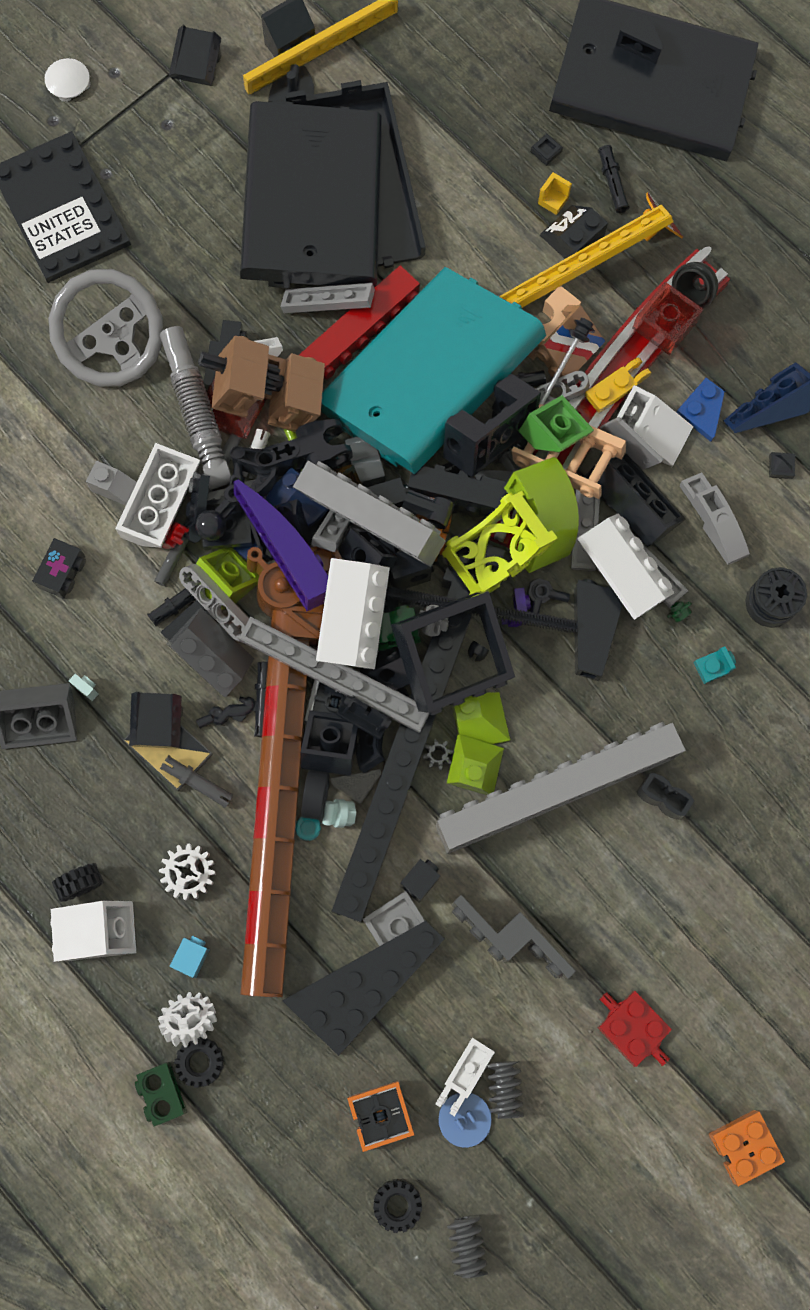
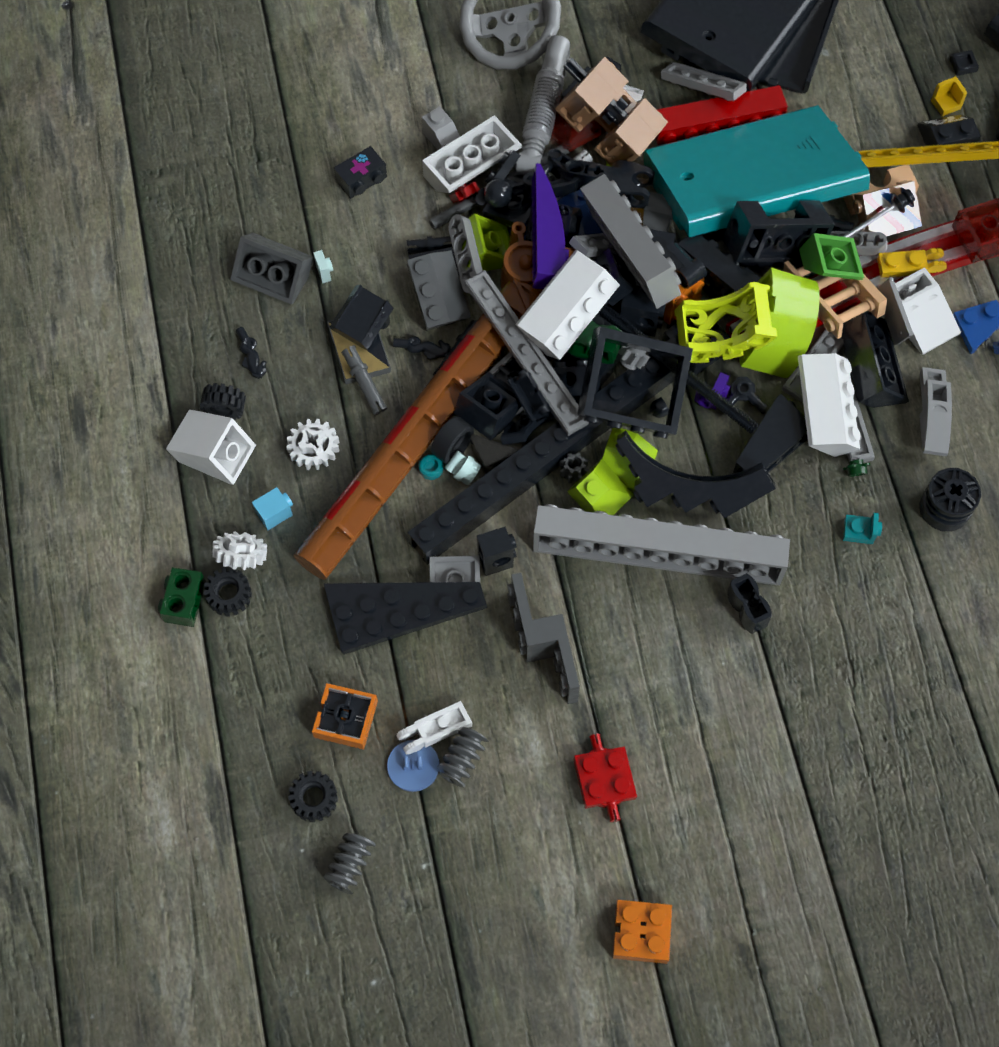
camera: 35 degrees right, 10 degrees down
none -> black animal [236,327,267,379]
none -> black arch [615,430,776,518]

